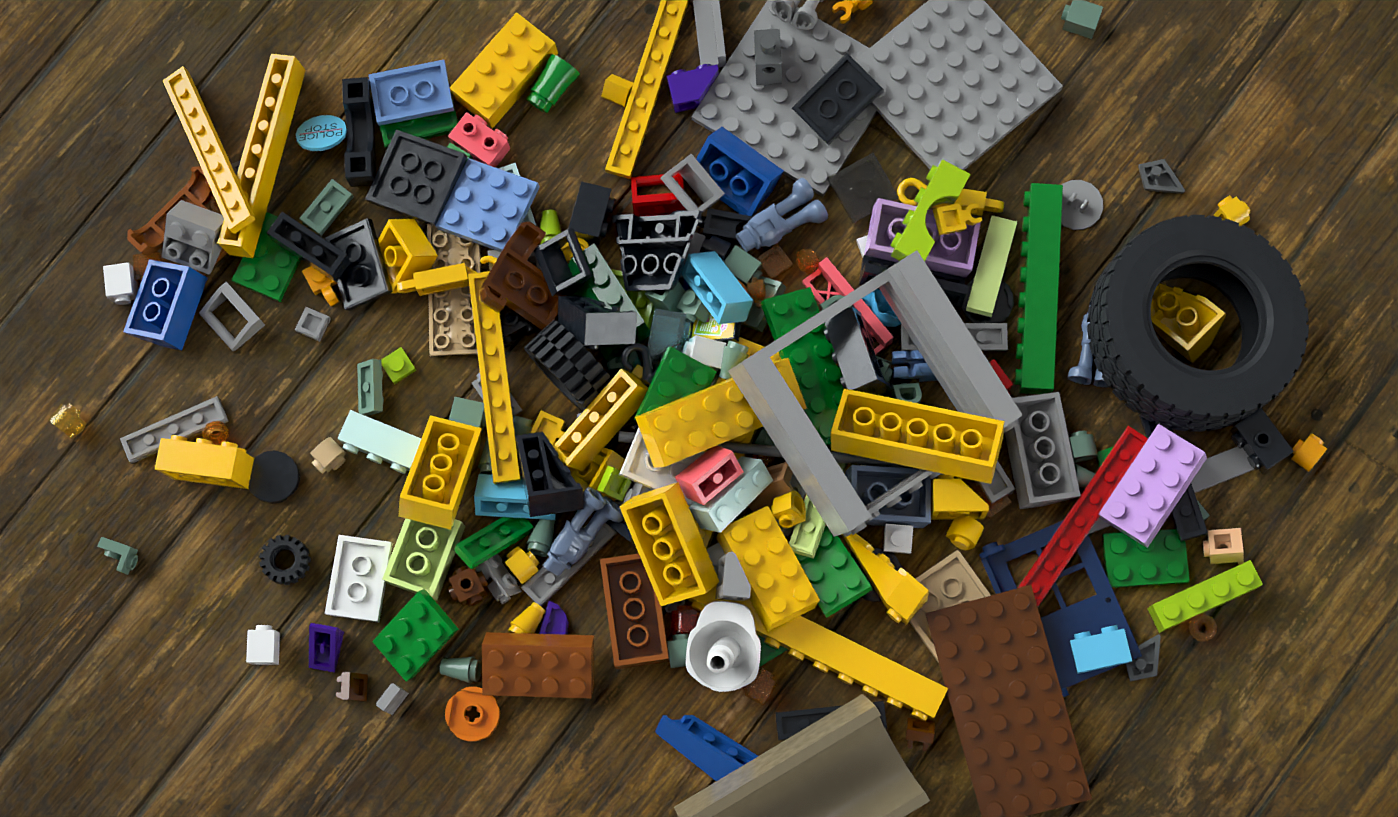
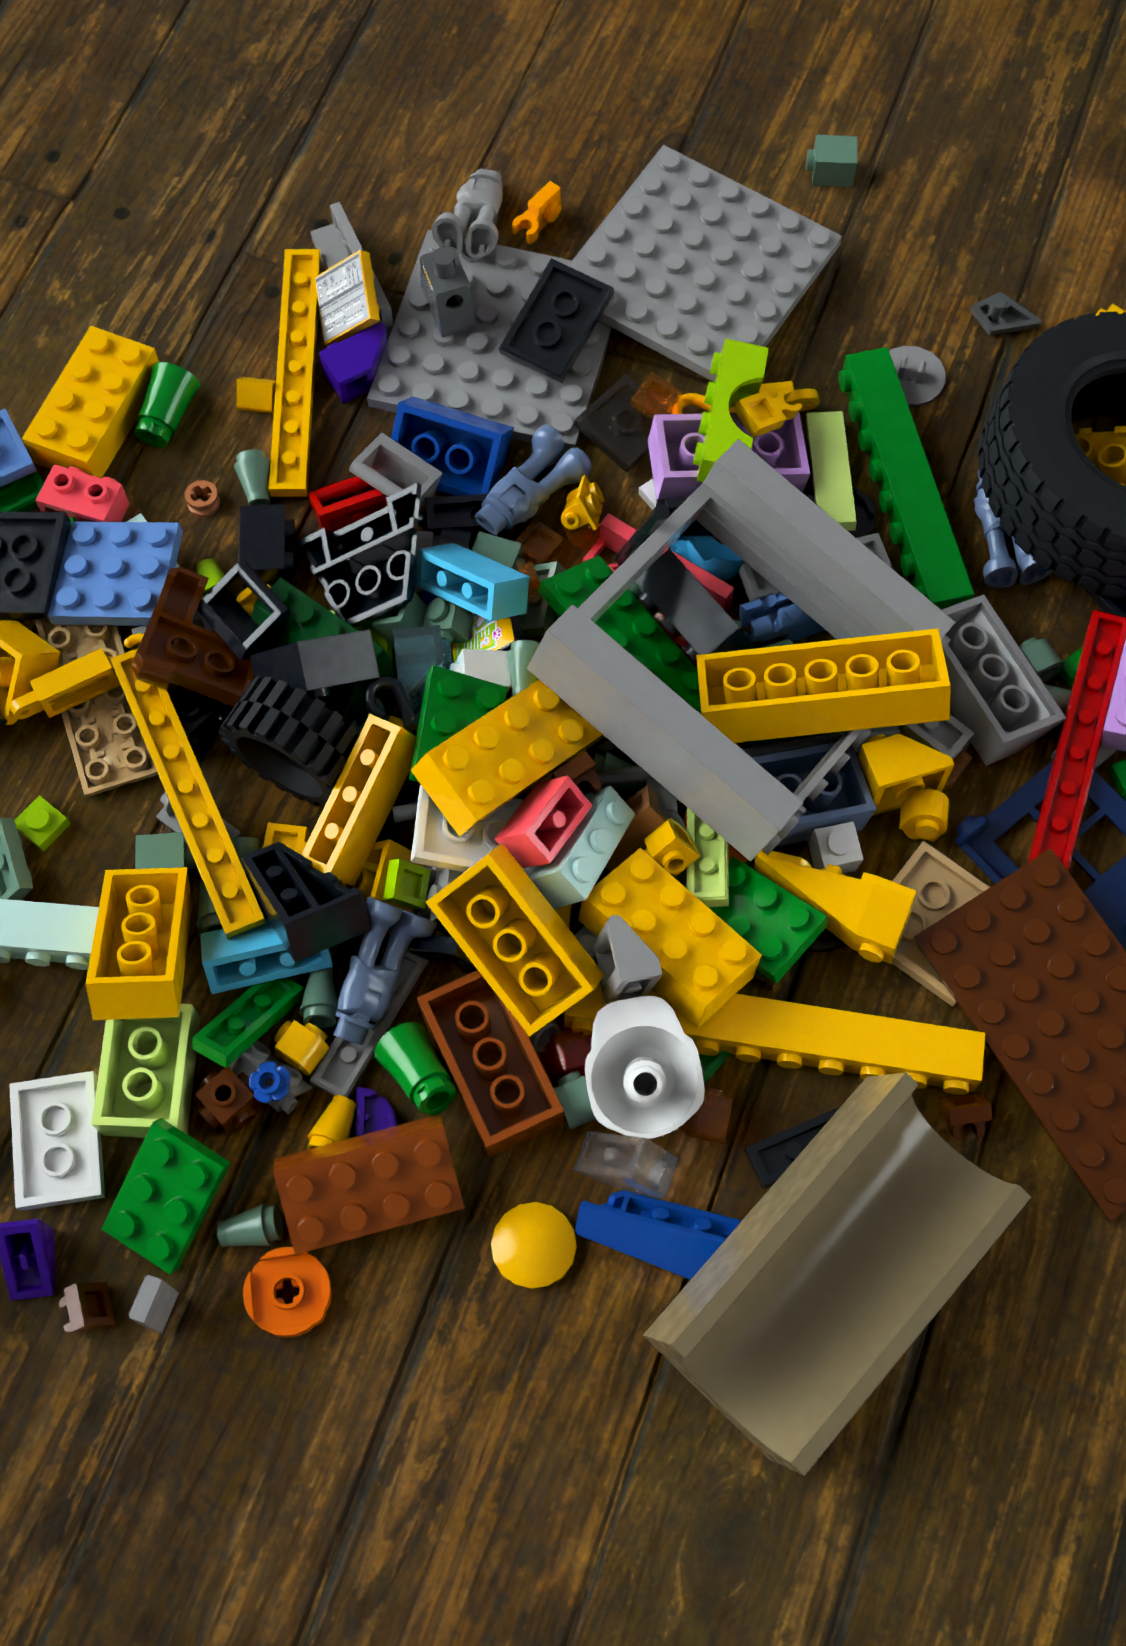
camera: 25 degrees left, 10 degrees down
none -> nougat bush [185,480,220,518]
none -> sand green cone [234,449,270,506]
none -> blue plate [249,1061,291,1103]
none -> tile [314,250,380,345]
none -> green plant [374,1022,457,1116]
none -> yellow dish [491,1202,577,1289]
none -> reddish brown tile [551,751,601,795]
none -> yellow hinge [561,475,604,531]
none -> clear slope [574,1131,678,1198]
none -> black bar [615,504,669,566]
none -> clear orange plate [630,372,682,420]

